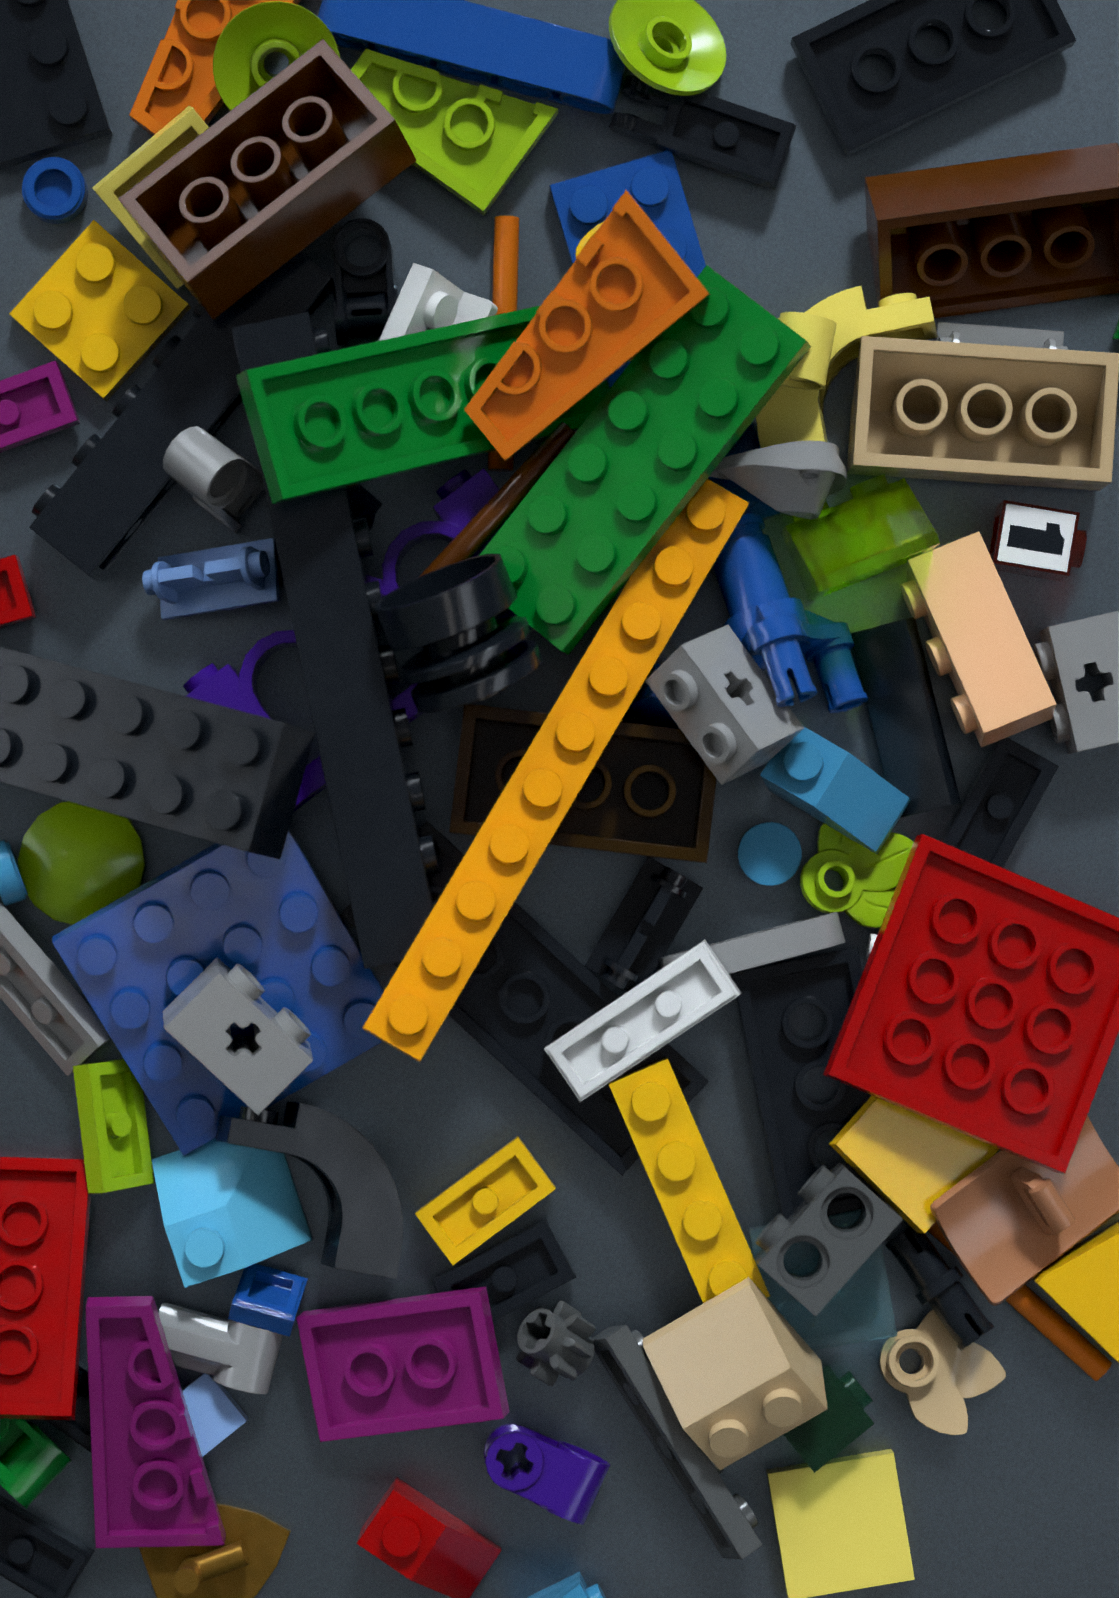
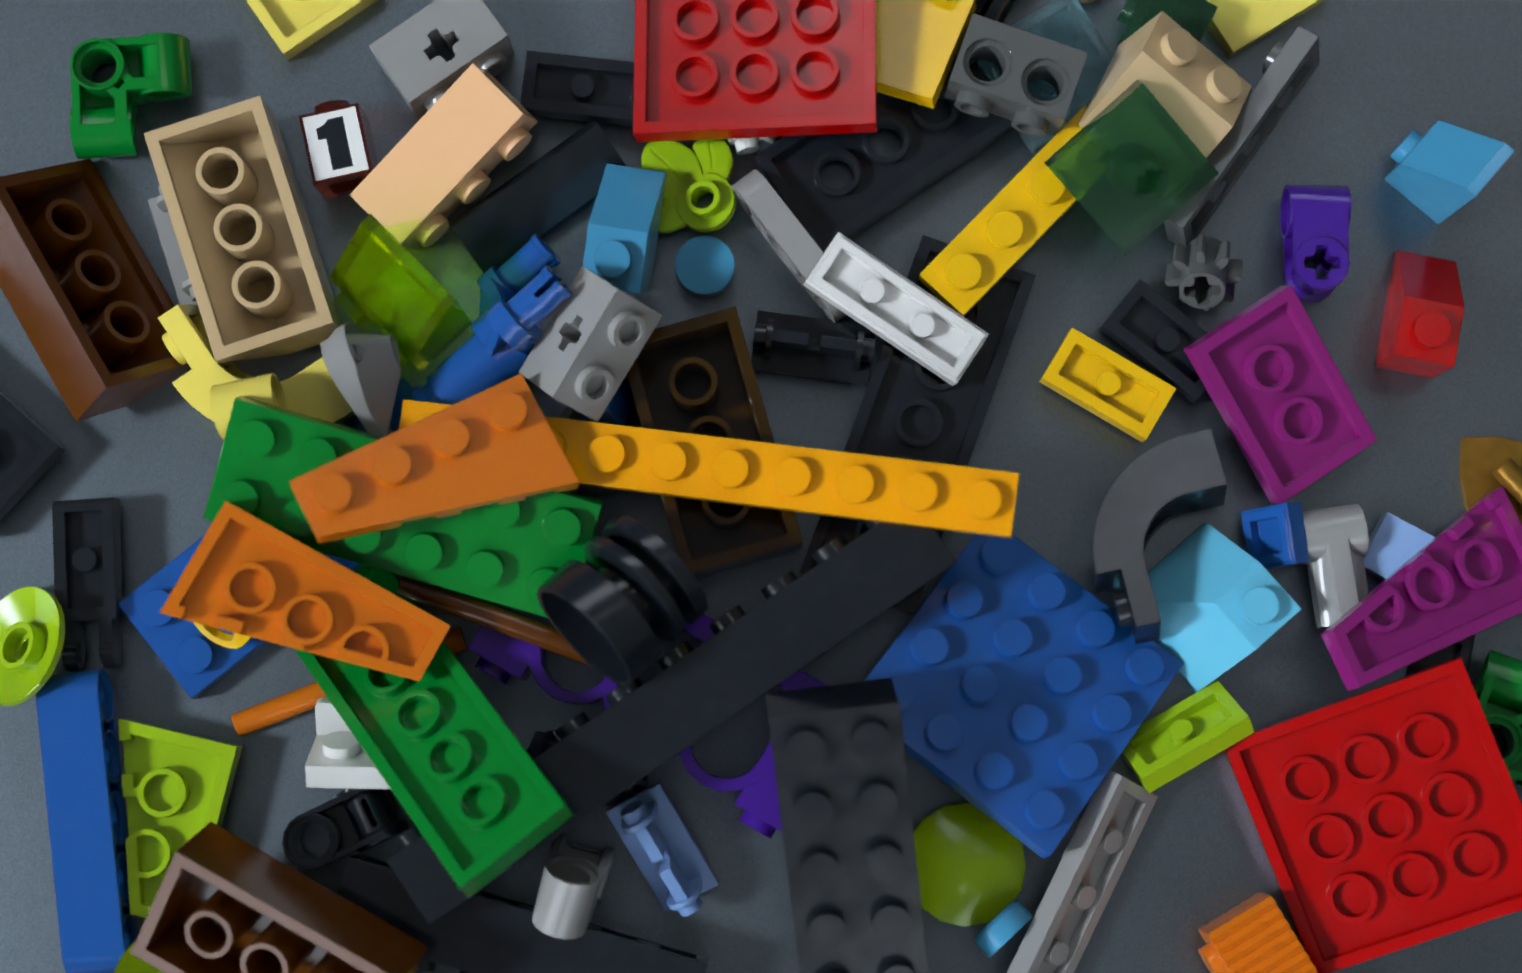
camera: 110 degrees left, 5 degrees down
light grey brick [163,957,313,1115] -> none
none -> orange wing [289,373,579,543]
none -> clear green tile [1044,80,1219,256]

